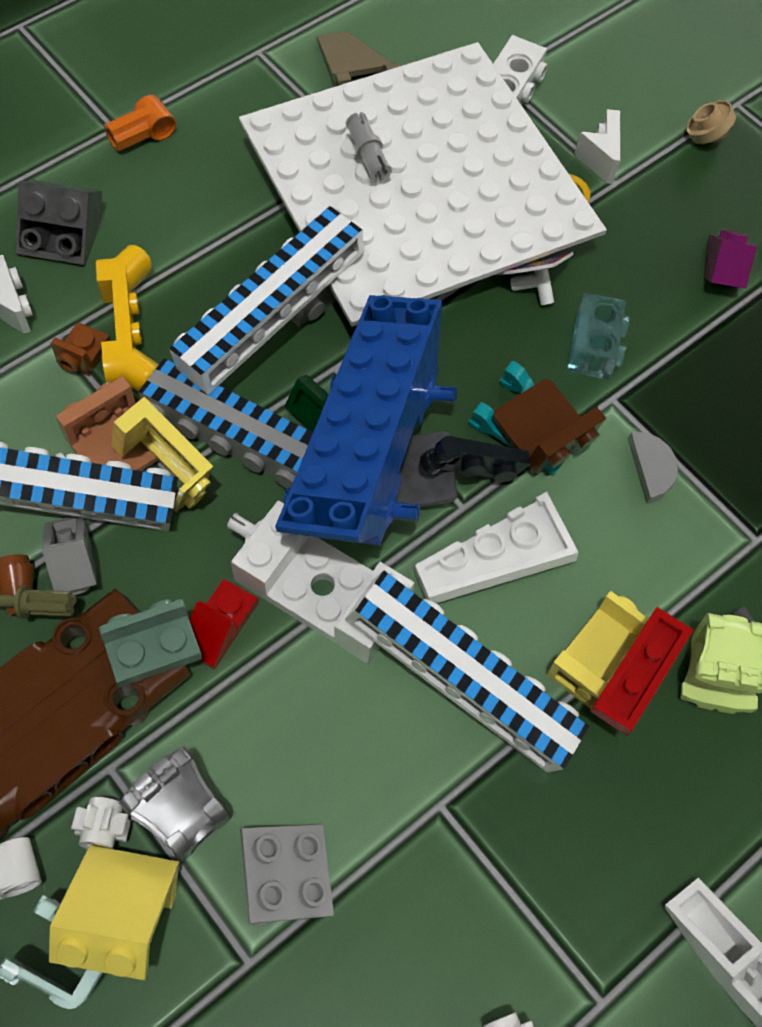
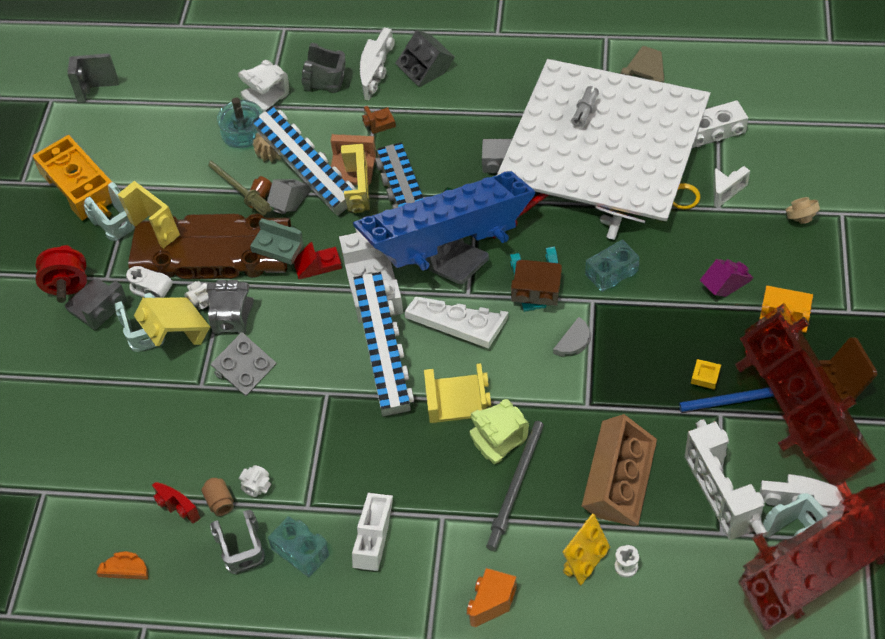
camera: 55 degrees right, 10 degrees down
yellow plate [96,245,159,393] -> none
orange piece [104,95,176,152] -> none
brick [169,206,364,395] -> none
black plate [420,436,531,482] -> none
red plate [590,607,693,736] -> none

